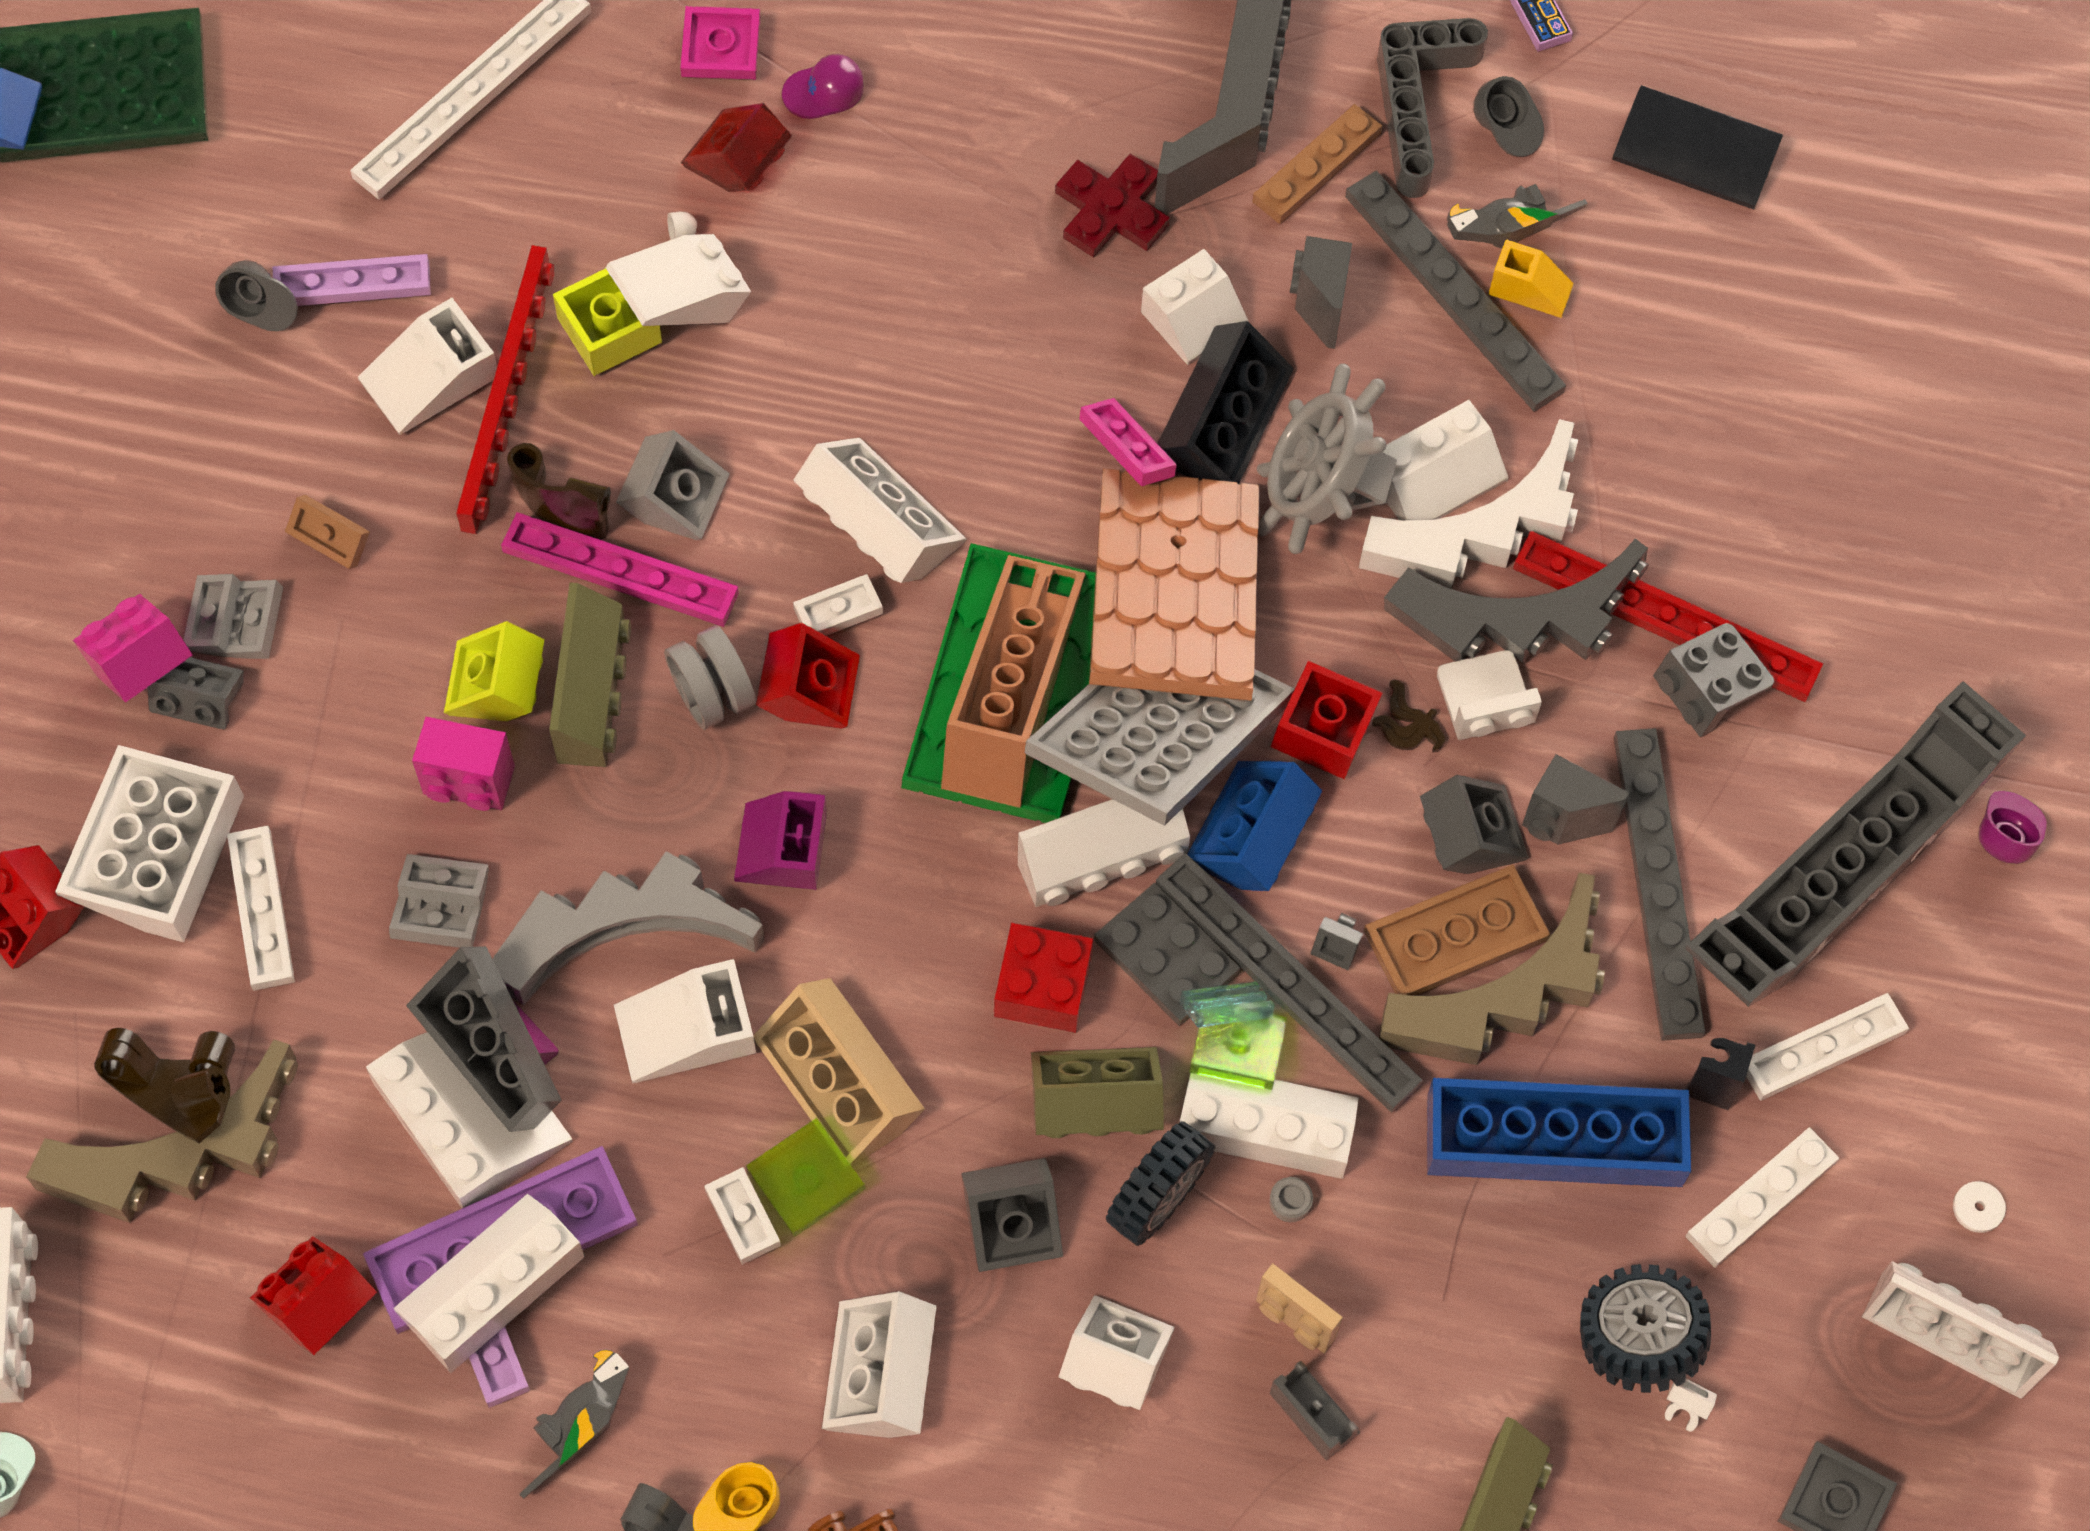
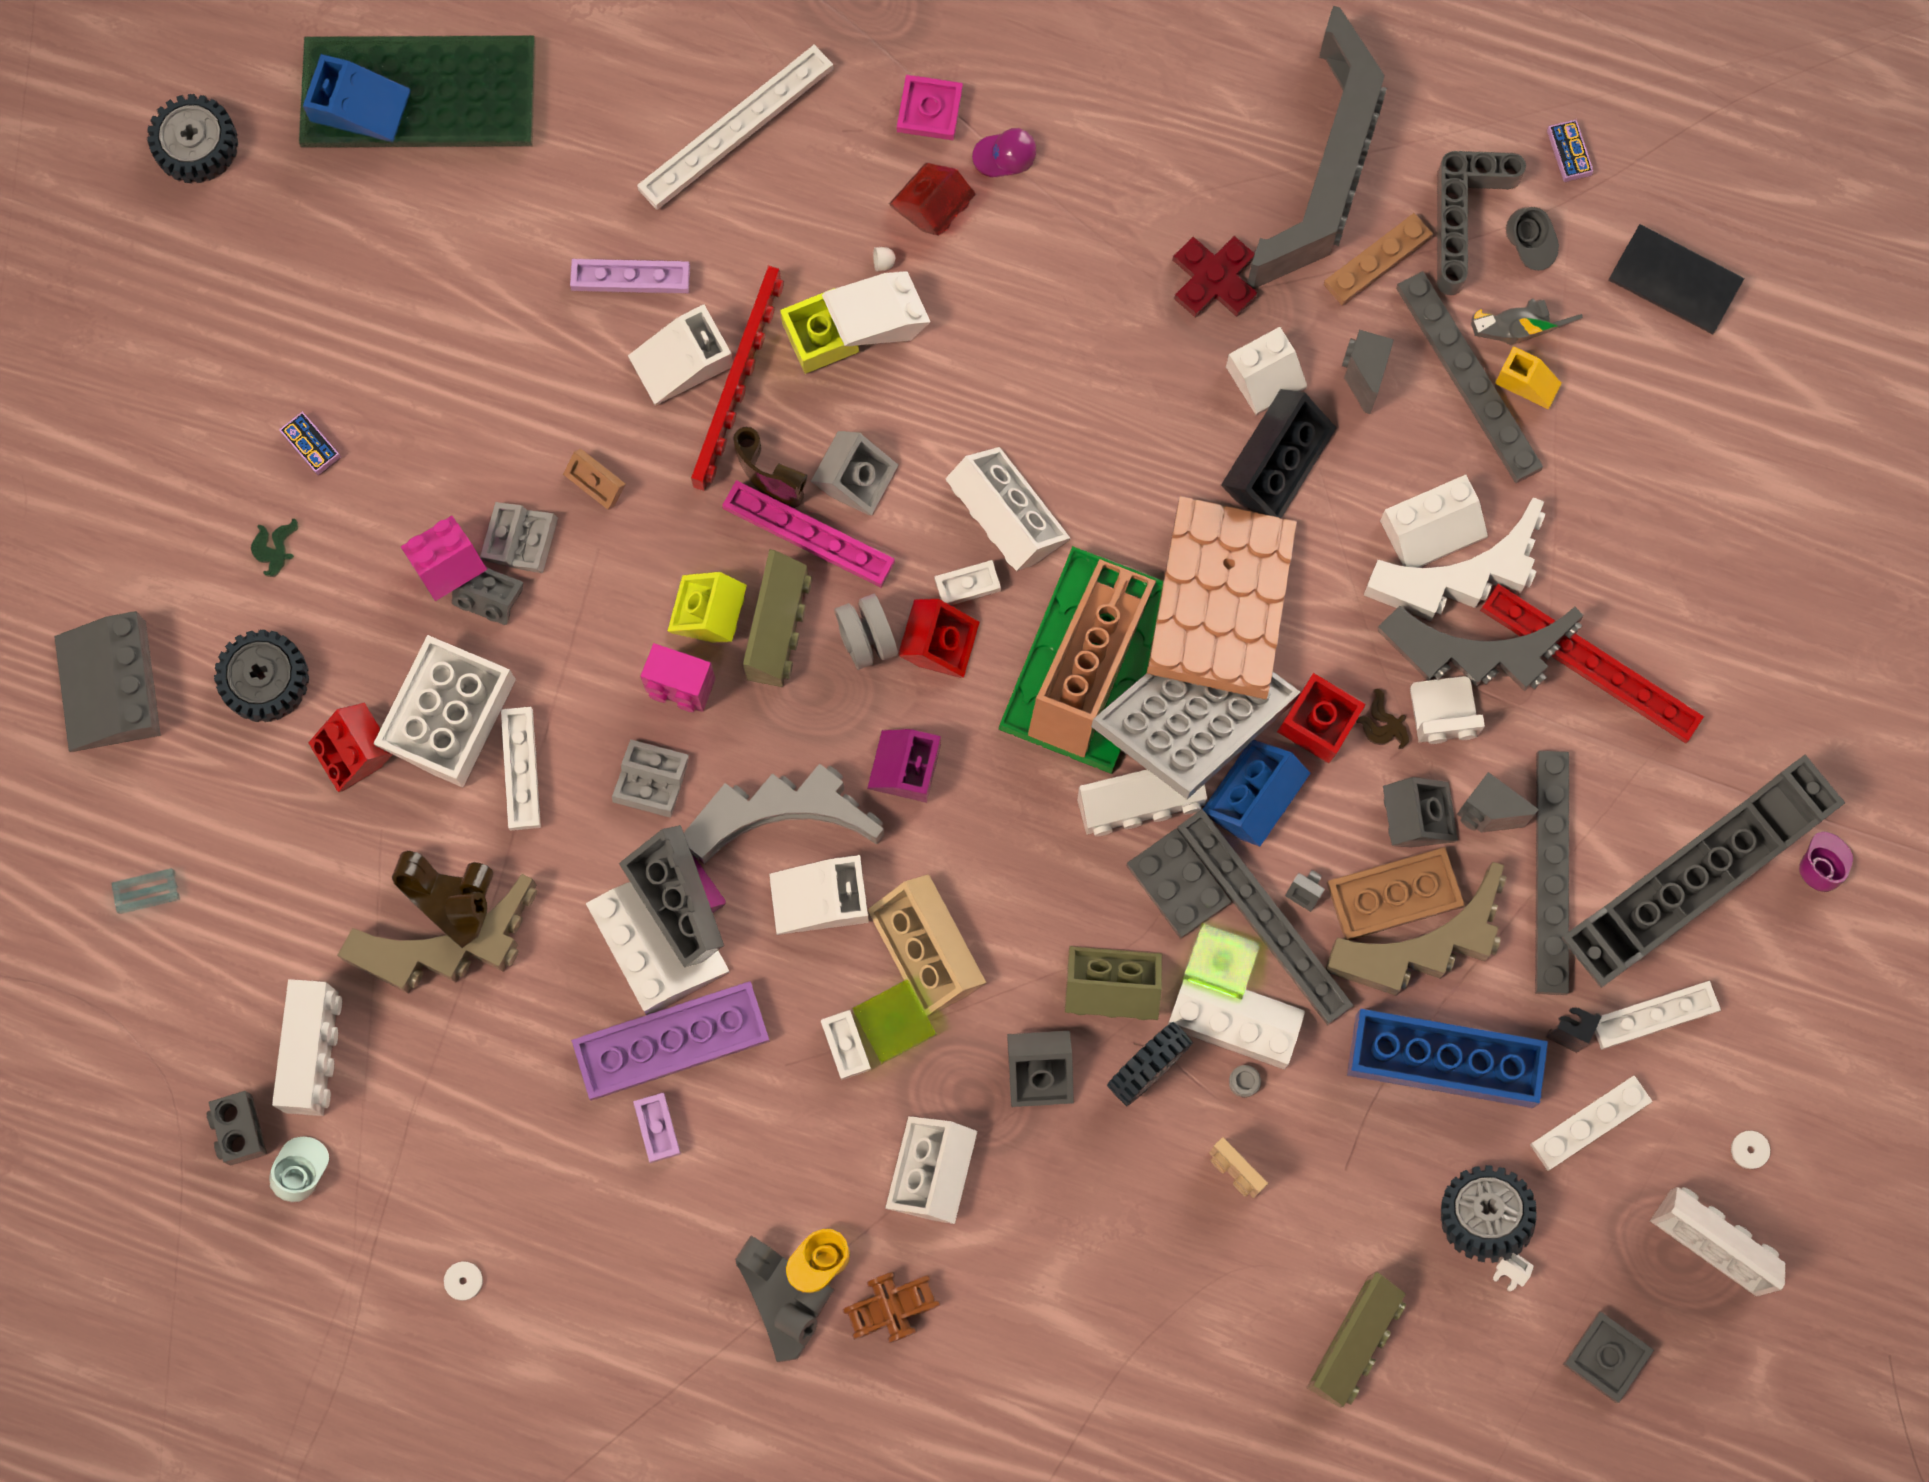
camera: 10 degrees right, 10 degrees up
dark grey cap [215,260,298,331] -> none
red slope [250,1236,377,1355] -> none
white slope [393,1194,584,1373] -> none
dark grey animal [519,1350,629,1499] -> none
red brick [994,922,1093,1033] -> none
white slope [1059,1295,1175,1410] -> none
dark pink plate [1079,398,1176,486] -> none
clear light blue tile [1180,981,1275,1027] -> none
light grey piece [1257,364,1397,554] -> none
dark grey hinge [1270,1361,1360,1461] -> none
dark grey bracket [1653,623,1774,738] -> none

